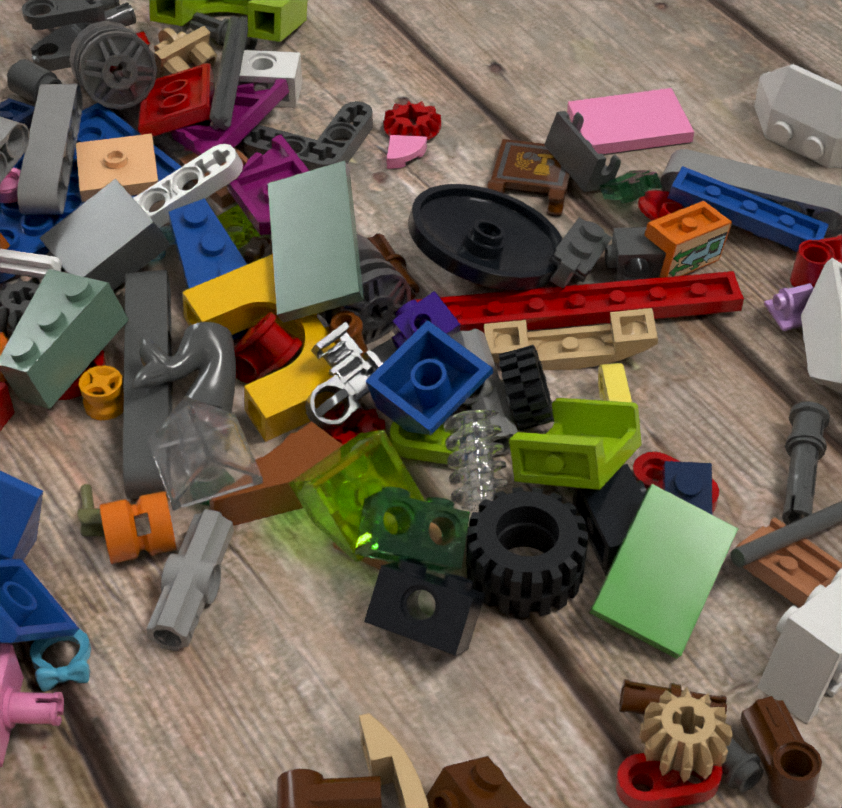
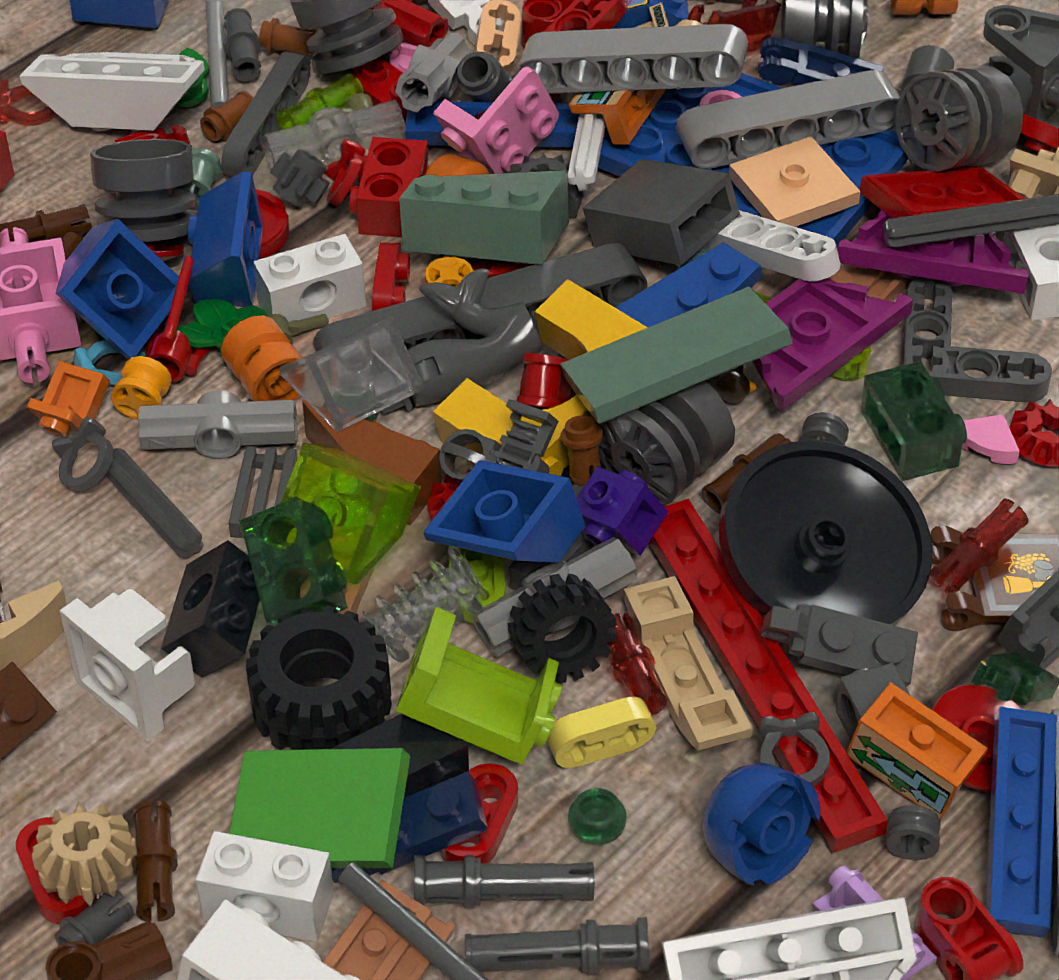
camera: 75 degrees right, 0 degrees up
none -> orange bracket [26,361,110,437]
none -> dark grey piece [52,417,114,492]
none -> white panel [60,589,195,742]
none -> dark grey axle [106,448,204,559]
none -> light orange wheel [111,356,172,420]
none -> red plant [145,256,214,382]
none -> green plate [177,298,268,356]
none -> white brick [196,831,334,942]
none -> dark grey tile [228,446,298,541]
none -> white brick [253,234,366,322]
none -> red plate [372,243,410,311]
none -> dark grey pin [414,855,595,909]
none -> clear green plate [568,788,626,845]
none -> clear red pin [606,613,667,716]
none -> blue cylinder [702,763,821,885]
none -> dark grey piece [759,712,830,787]
none -> dark grey bush [799,412,849,446]
none -> clear green brick [861,361,967,481]
none -> dark grey bush [886,805,941,860]
none -> clear red pin [930,498,1029,594]

